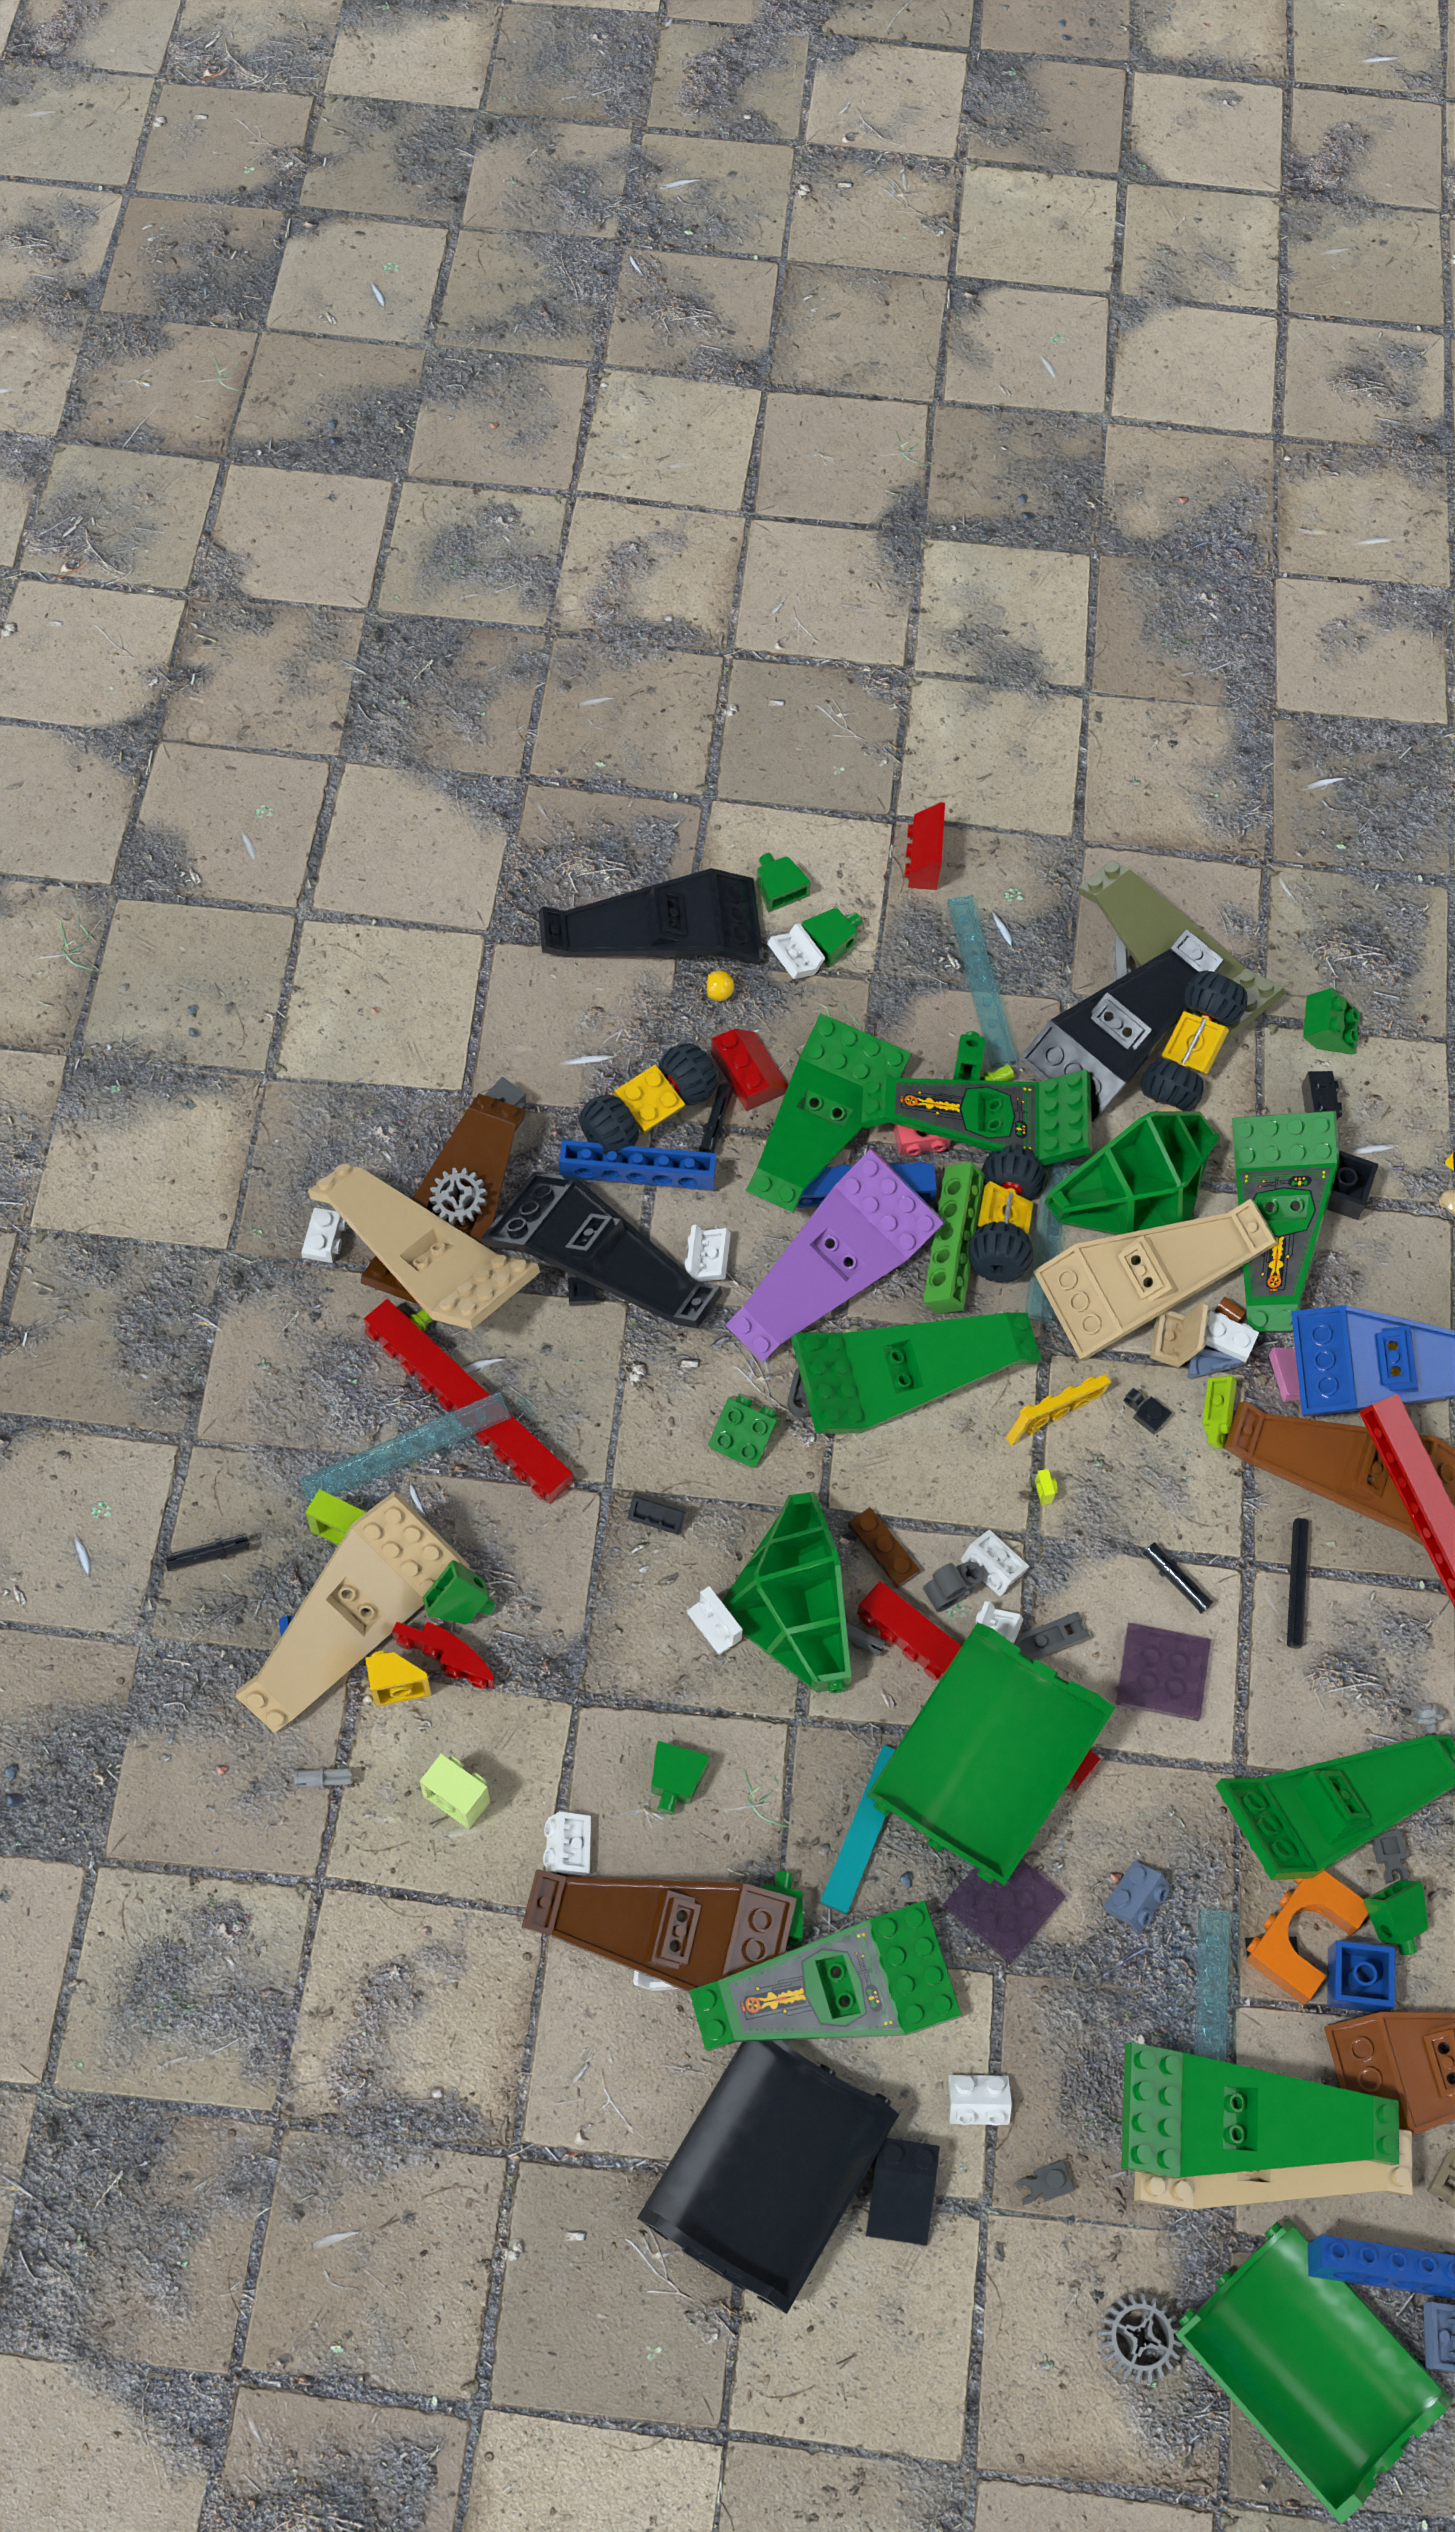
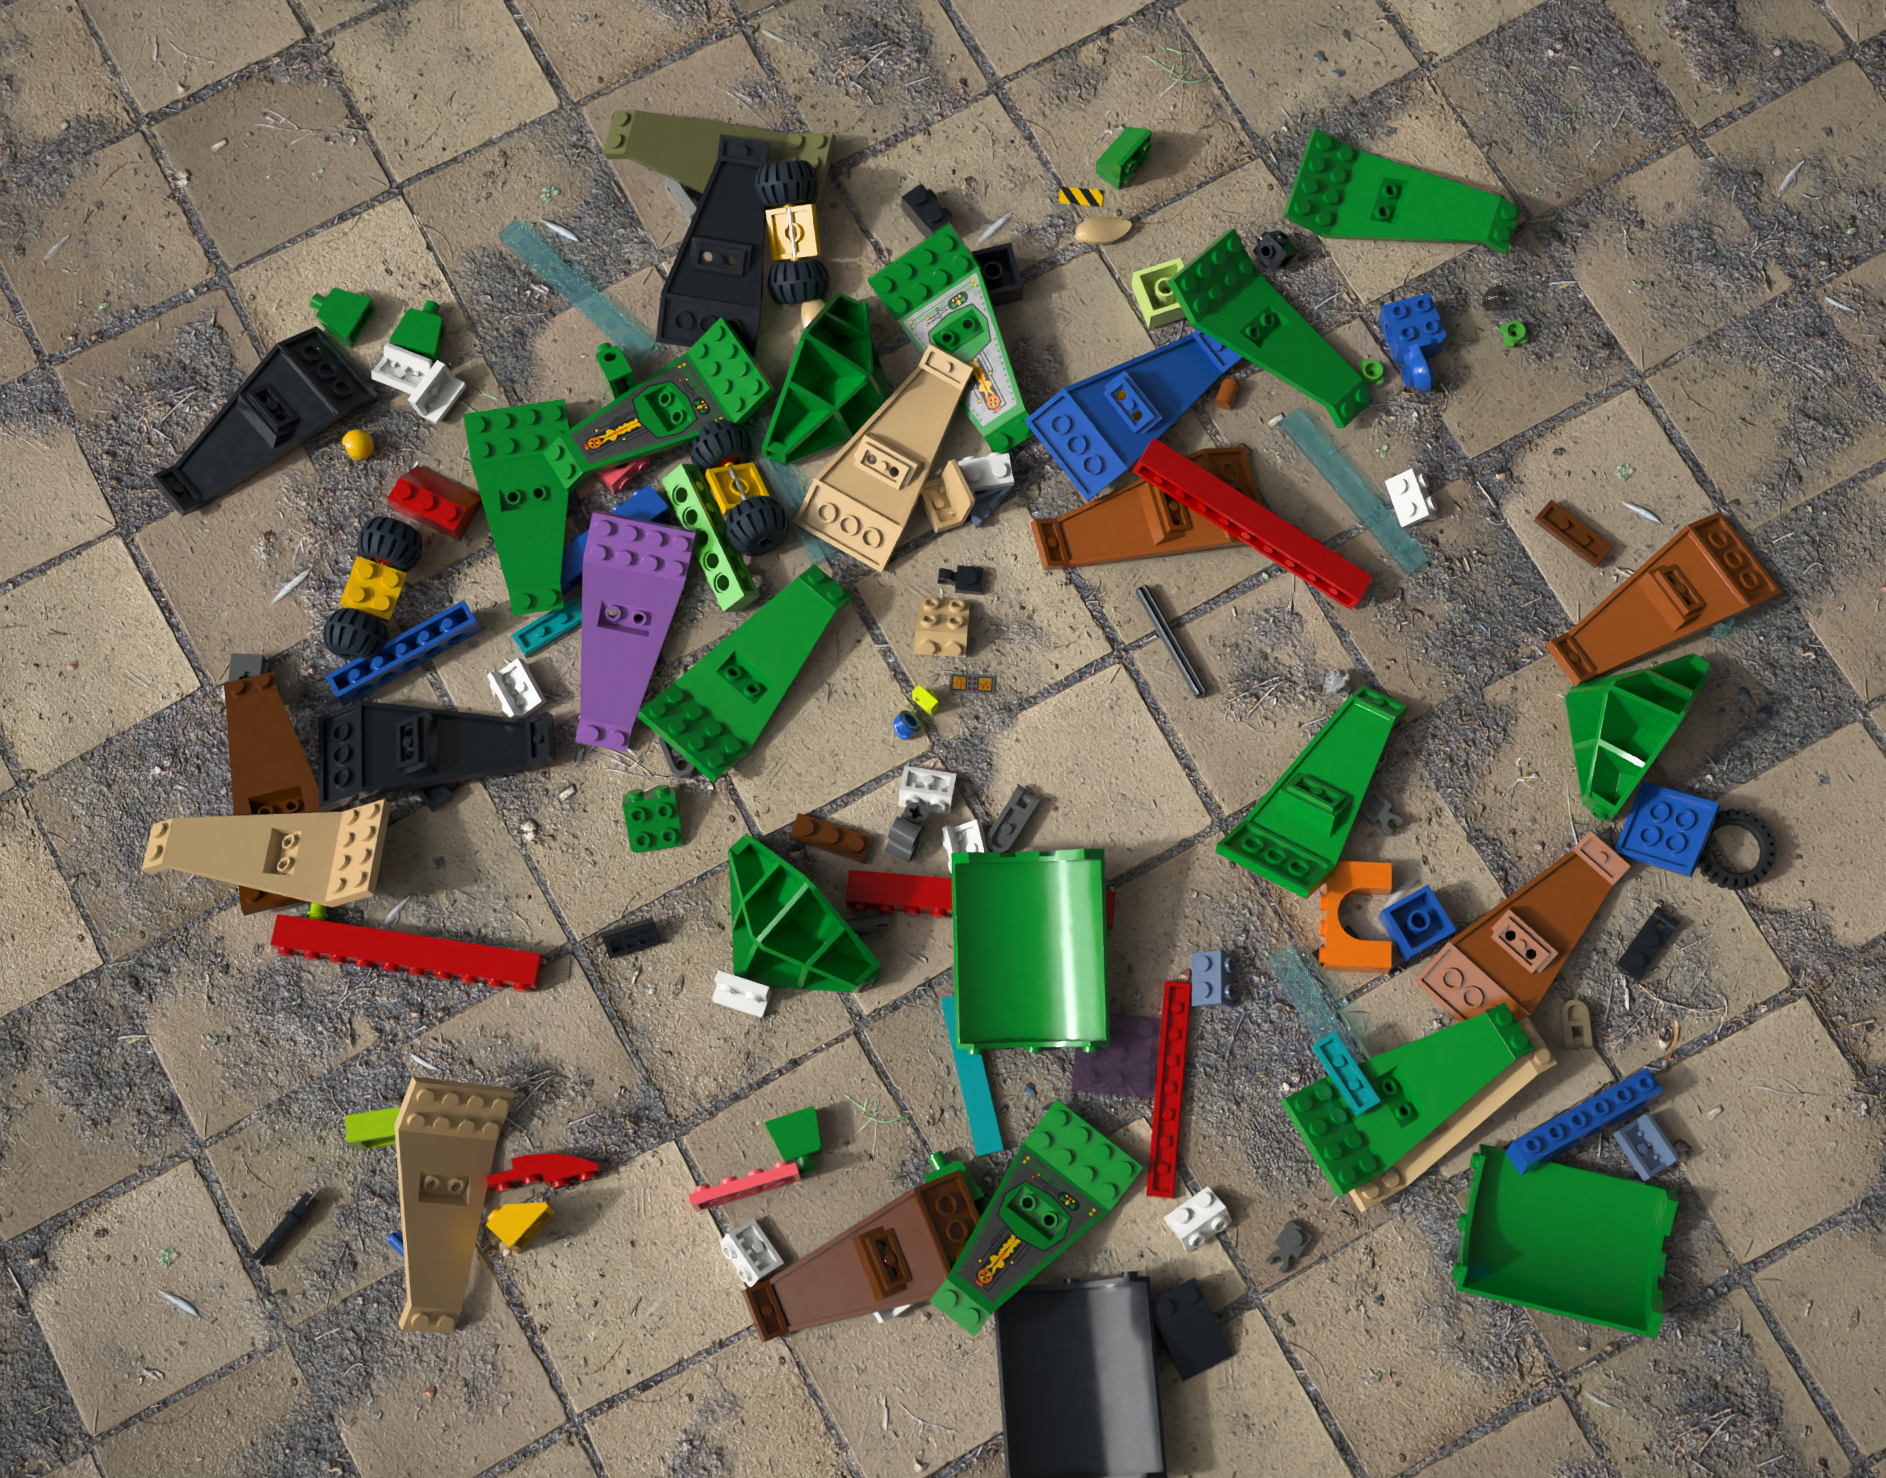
camera: 30 degrees left, 10 degrees up
light grey axle [294,1766,353,1789] -> none
clear light blue tile [299,1391,511,1505] -> none
white bracket [301,1208,348,1263] -> none
yellowish green brick [419,1754,490,1829] -> none
green torso [423,1560,495,1624] -> none
light grey gear [429,1168,487,1225] -> none
black pin [699,1084,734,1153] -> none
red slope [904,802,945,890] -> none
lime pin [980,1064,1014,1081] -> none
yellow wing [1005,1374,1111,1446] -> none
light grey gear [1097,2293,1183,2384] -> none
clear purple plate [1115,1622,1211,1721] -> none
black pin [1143,1542,1214,1614] -> none
lime hinge [1202,1376,1237,1449] -> none
dark orange piece [1215,1297,1247,1323] -> none
bright pink slope [1269,1347,1301,1403] -> none
green slope [1303,988,1360,1055] -> none
green torso [1364,1880,1428,1956] -> none
none -> white bracket [408,360,466,424]
none -> teal tile [512,595,582,658]
none -> coral plate [688,1160,802,1212]
none -> blue tile [893,710,920,740]
none -> tan bracket [914,597,970,658]
none -> sticker [949,673,995,694]
none -> red tile [1146,980,1192,1199]
none -> teal plate [1311,1031,1381,1117]

